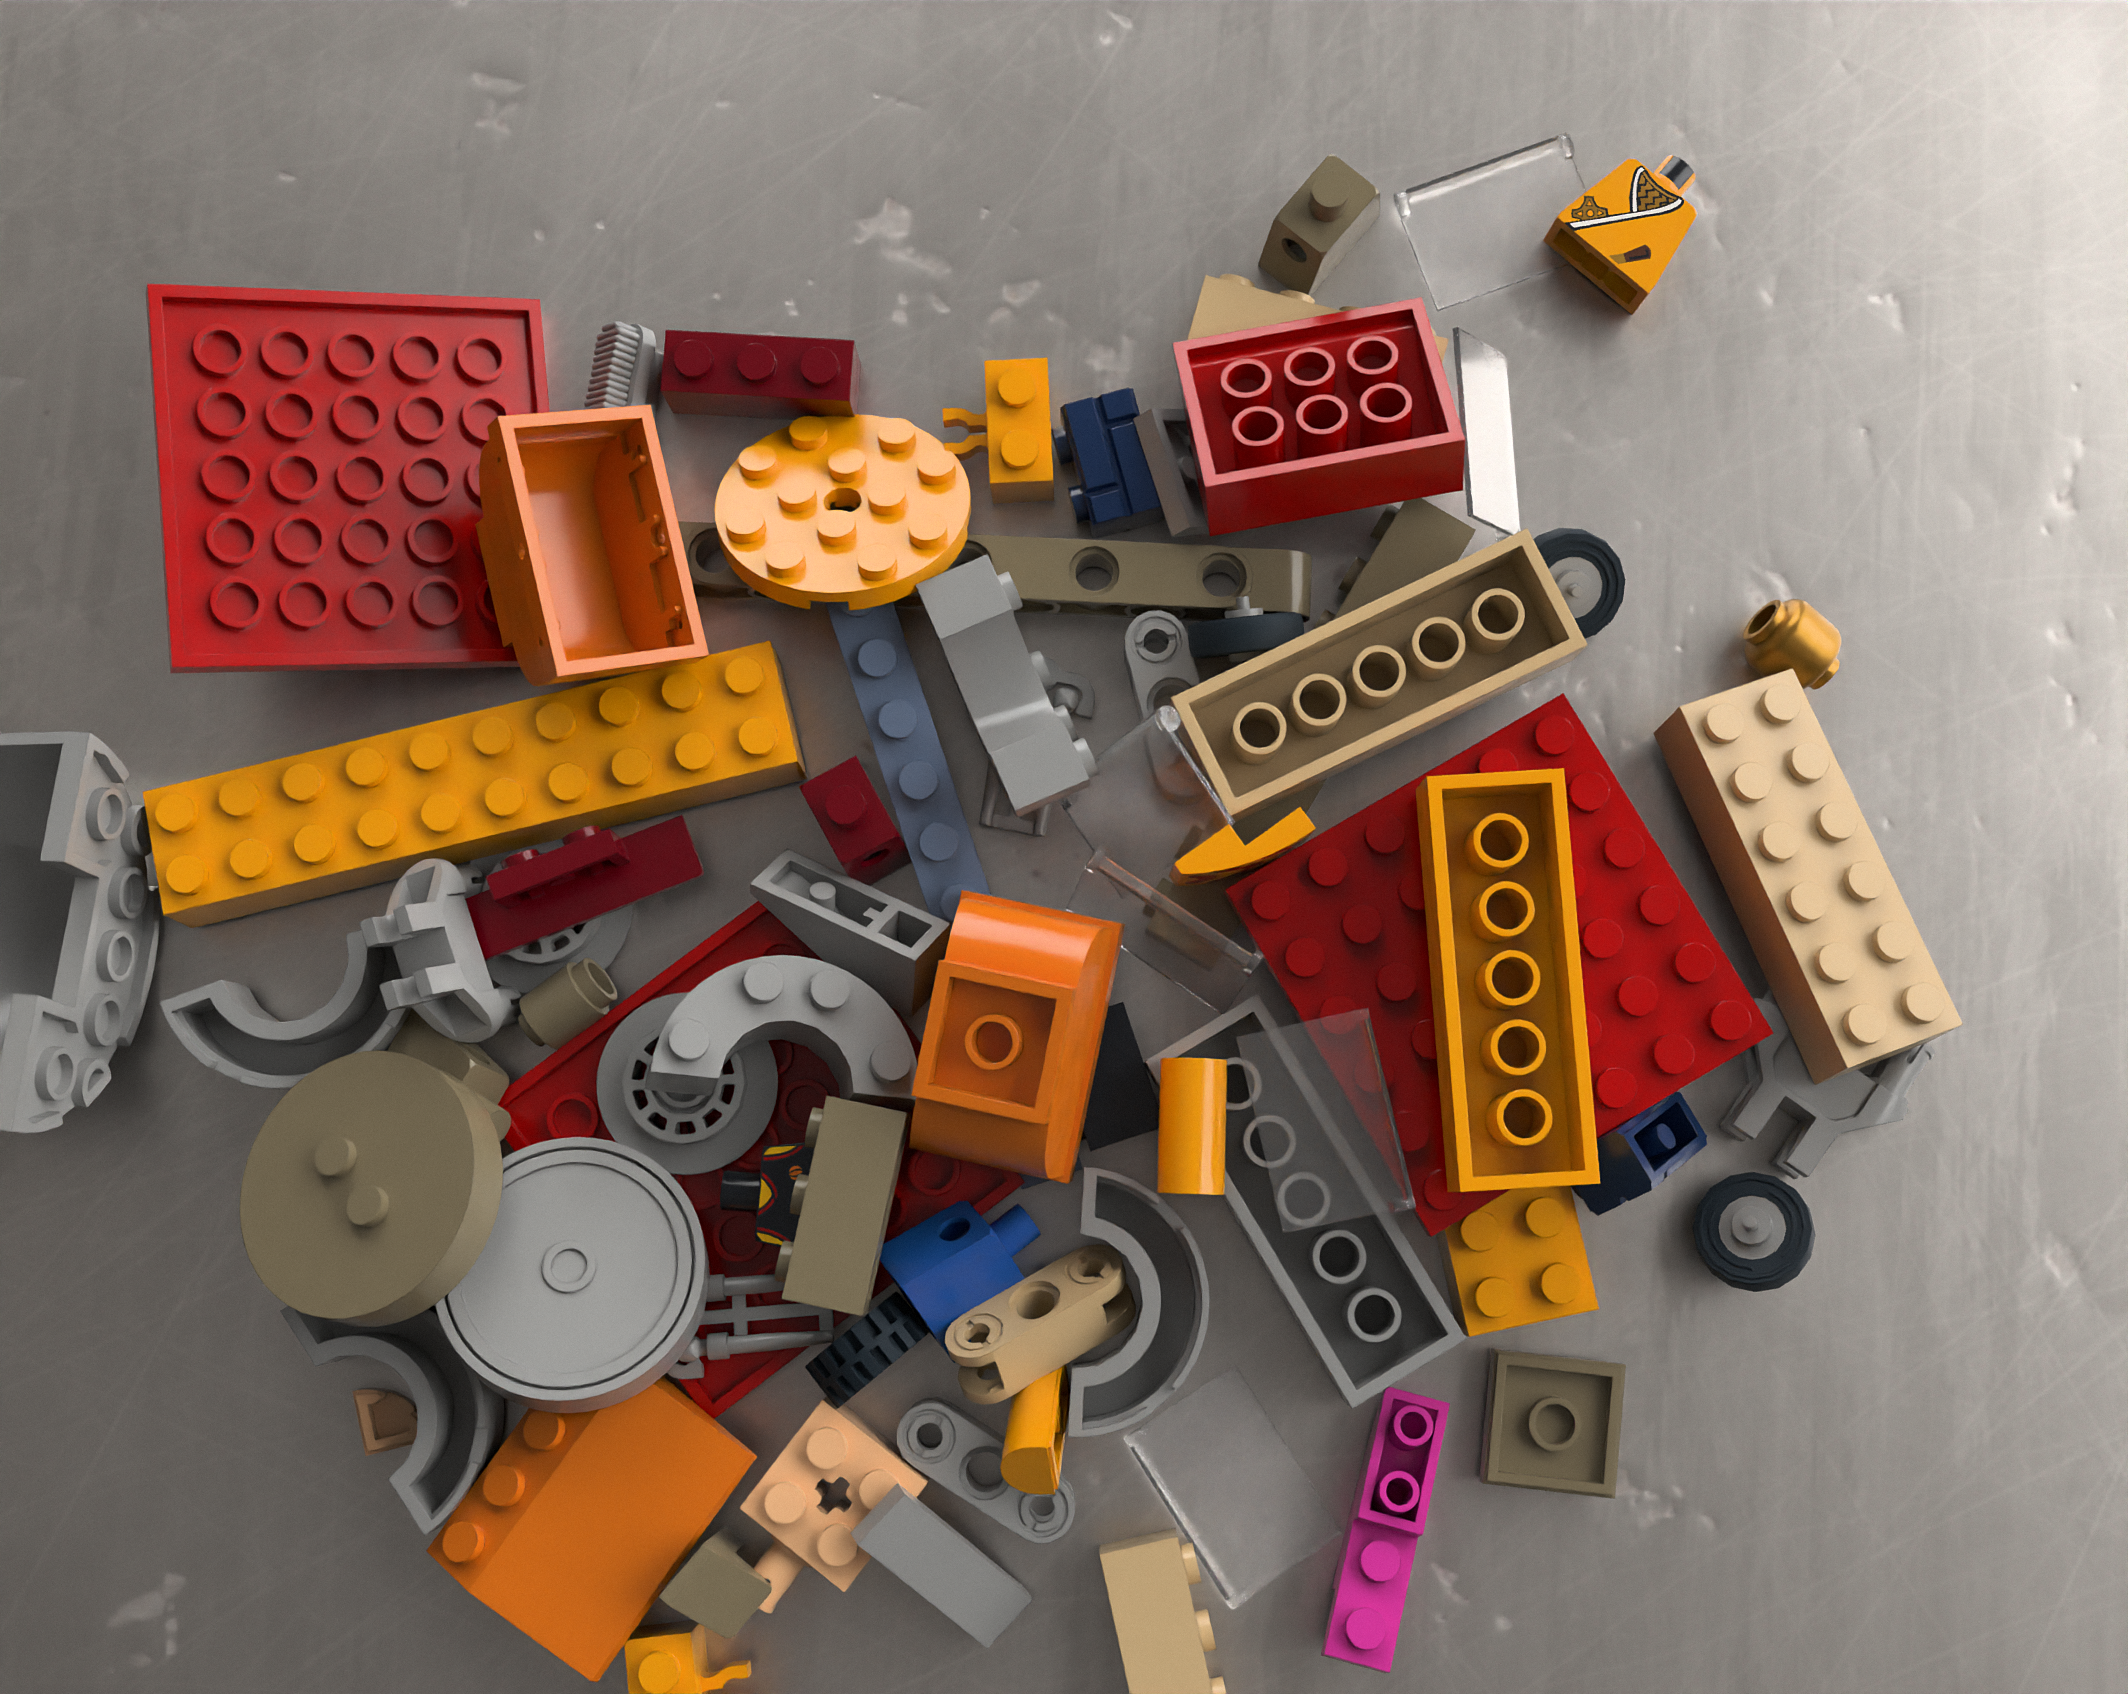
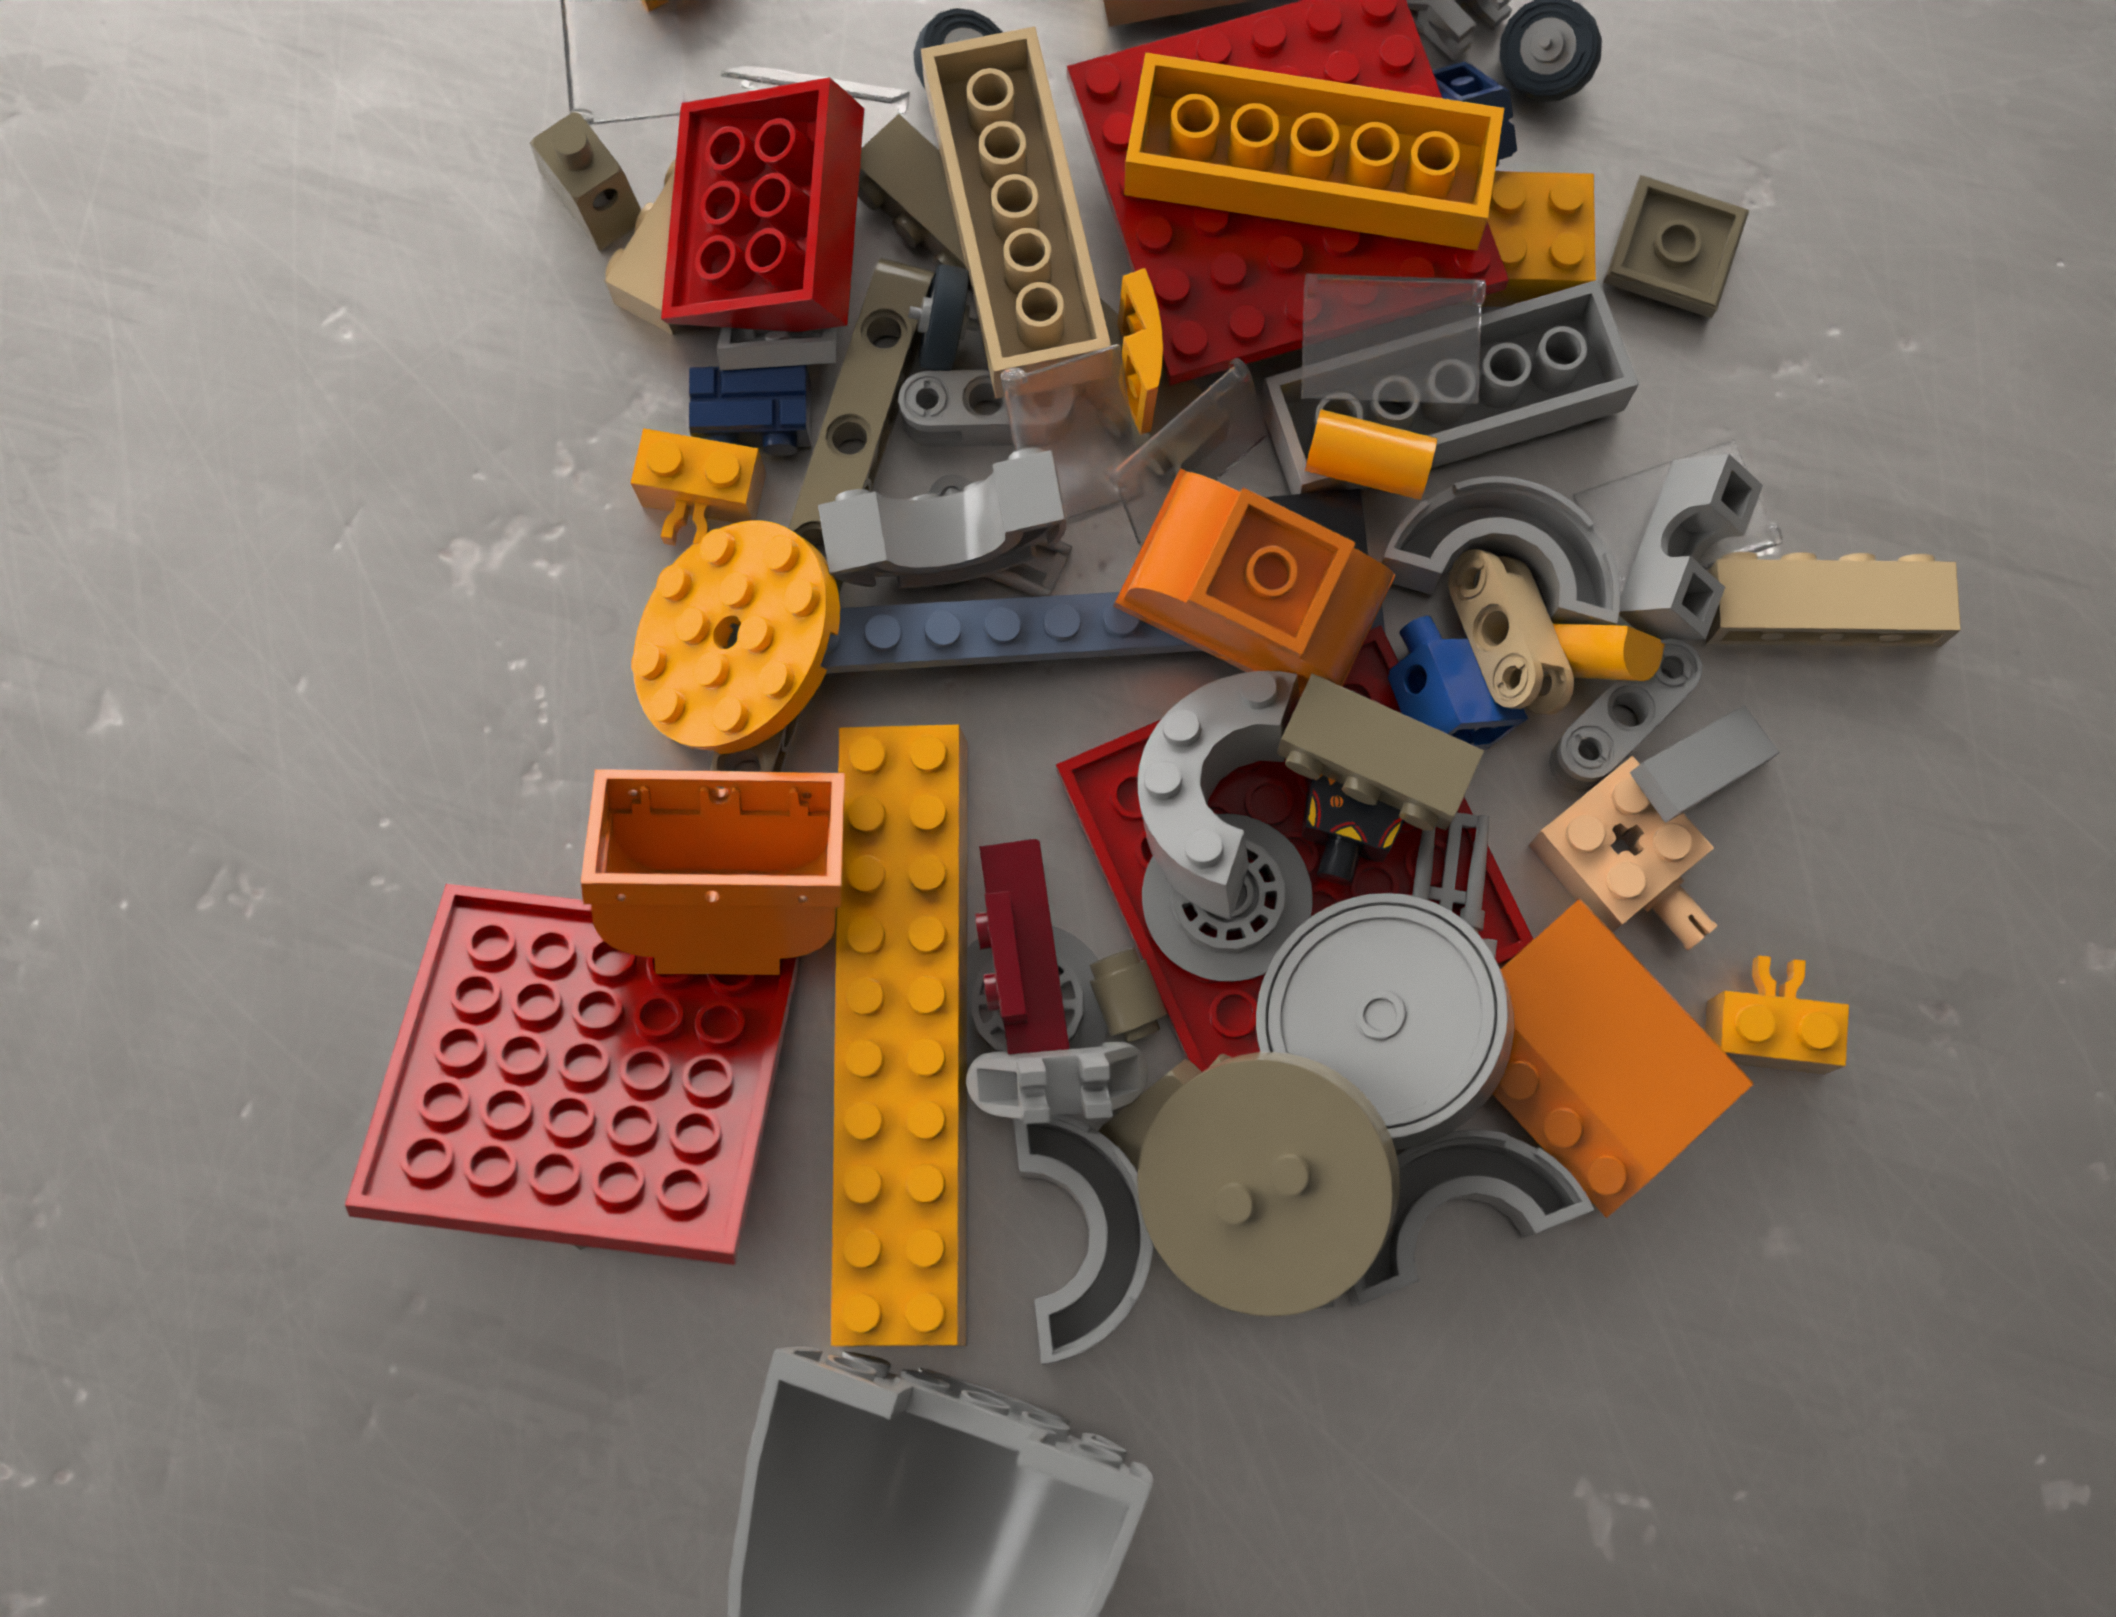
camera: 80 degrees left, 5 degrees down
light nougat tile [352,1388,417,1456] -> none
light grey piece [583,321,663,418] -> none
dark tan slope [659,1526,772,1638] -> none
dark red brick [660,330,861,420] -> none
light grey slope [750,848,951,1017] -> none
dark red torso [799,755,912,886] -> none
black wheel [805,1291,930,1408] -> none
dark pink slope [1321,1387,1450,1673] -> none
none -> light grey arch [1619,453,1763,640]

